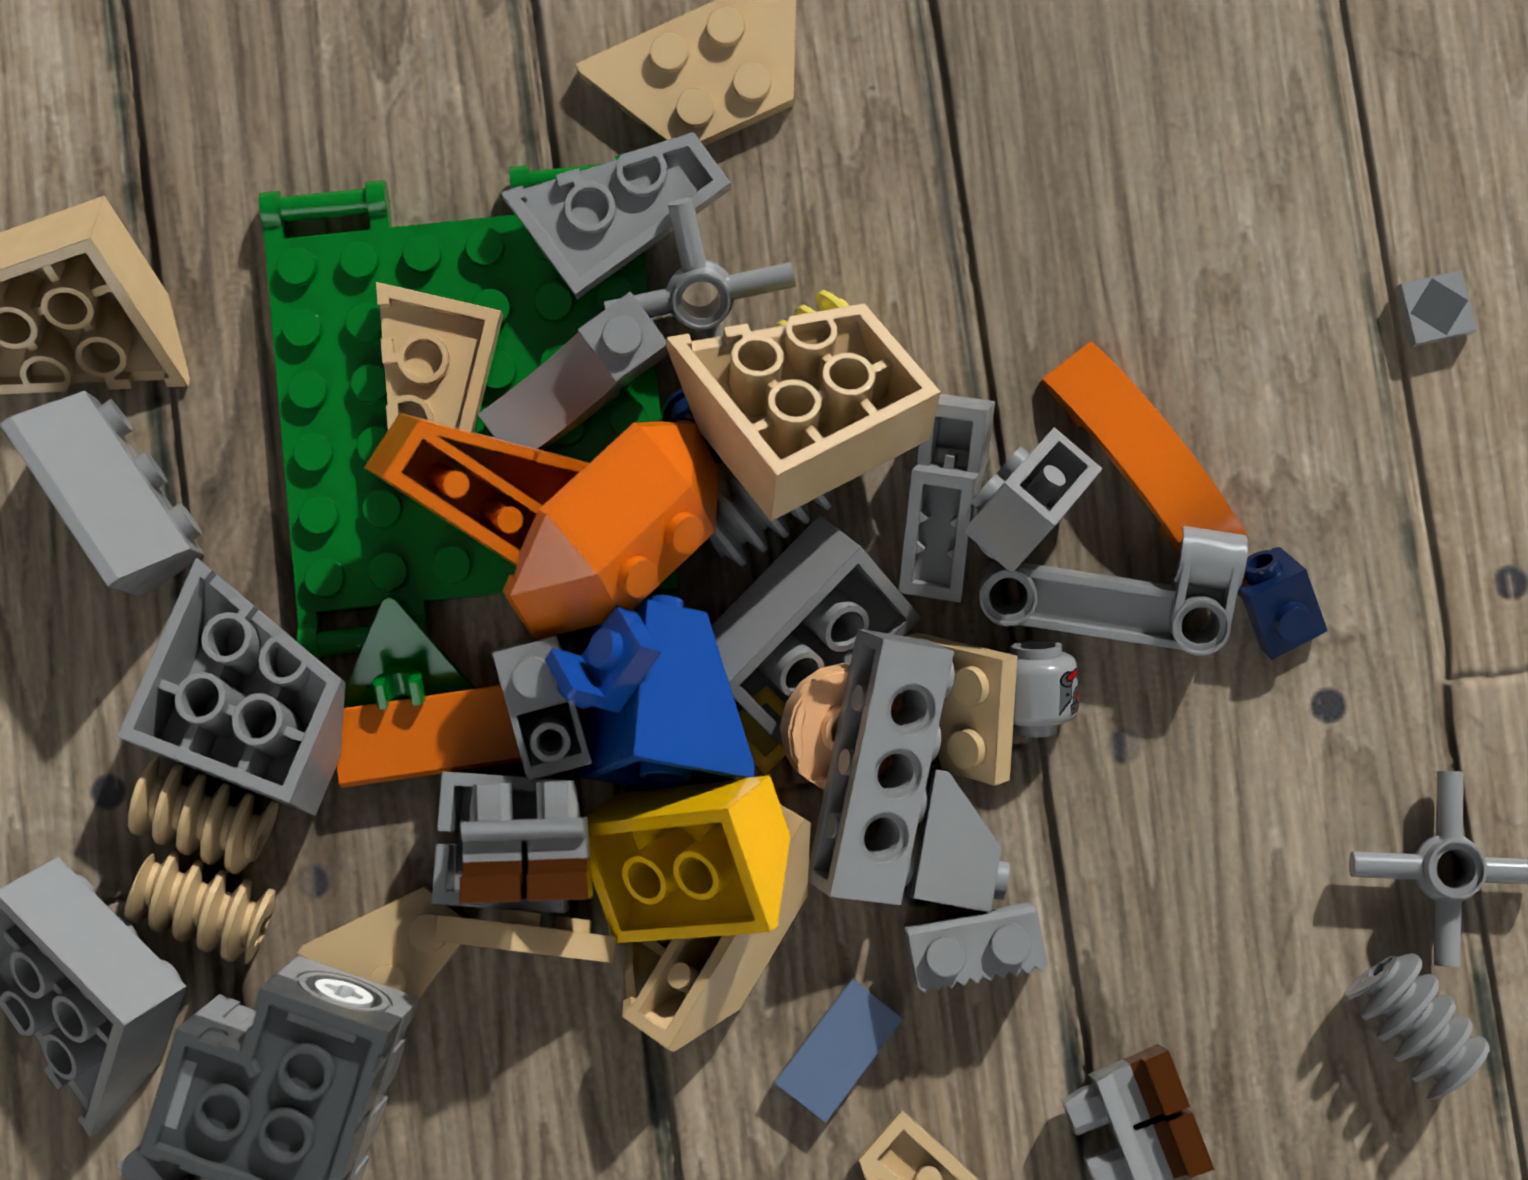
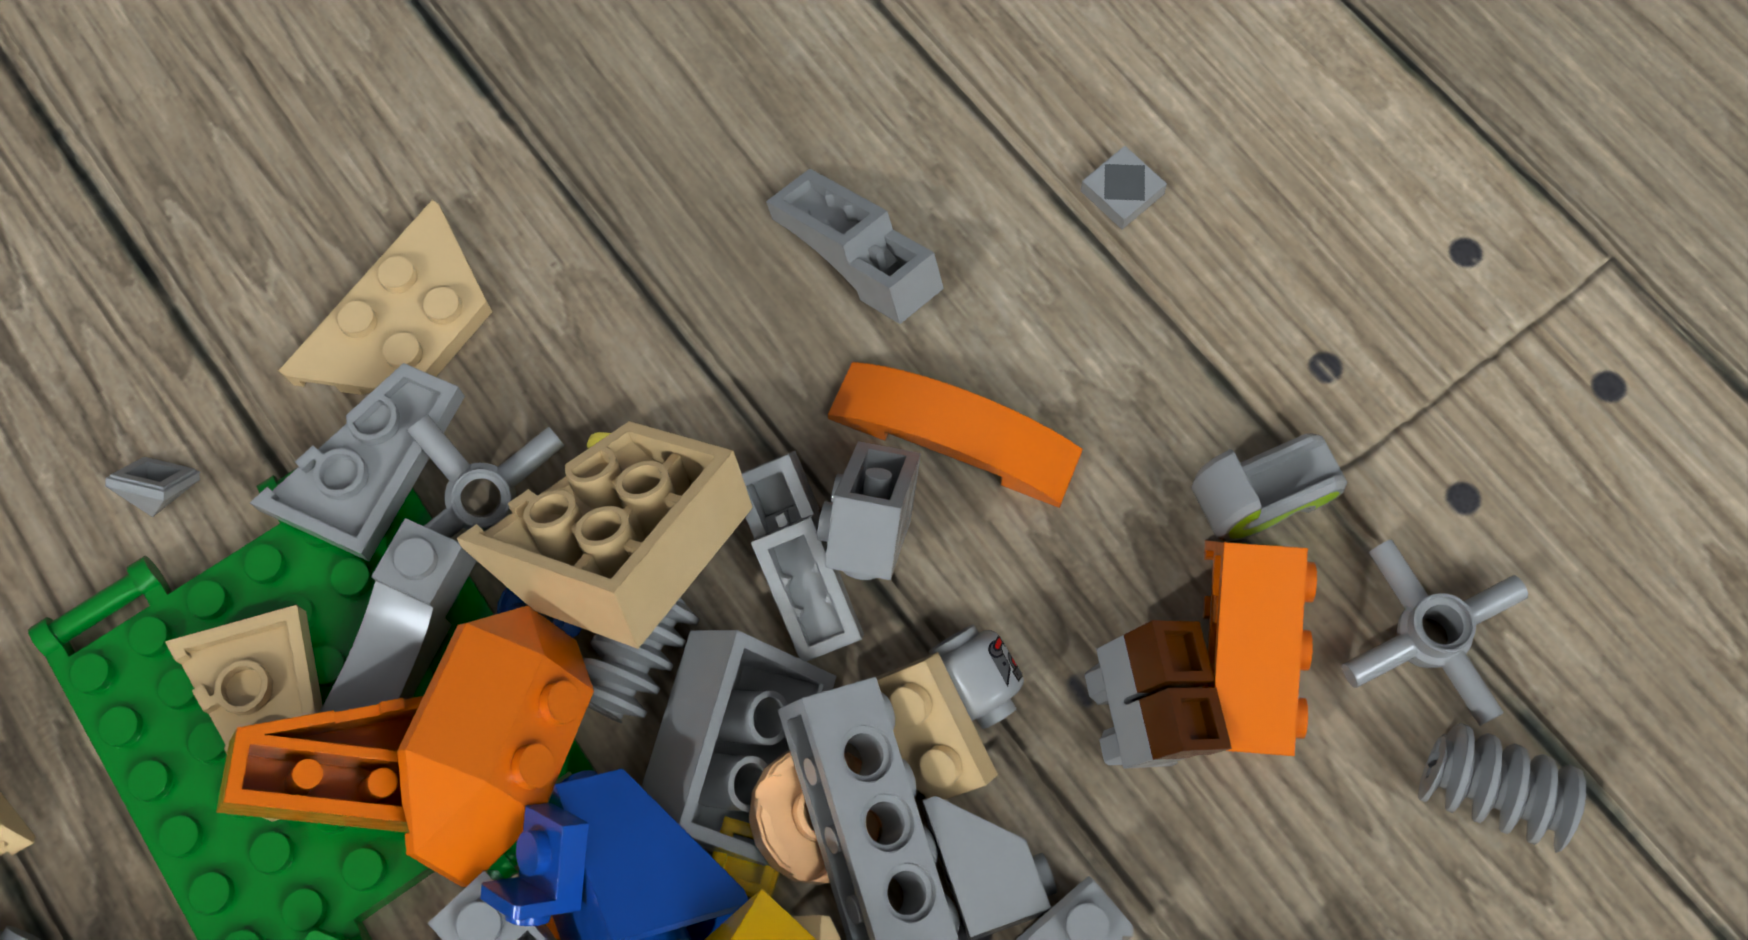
camera: 25 degrees left, 15 degrees down
light grey piece [977,525,1248,656] -> none
dark blue bracket [1237,547,1328,660] -> none
none -> light grey slope [105,457,200,517]
none -> light grey slope [766,169,944,324]
none -> reddish brown hips [1084,620,1232,769]
none -> light grey animal [1191,433,1348,542]
none -> orange wedge [1202,540,1317,756]

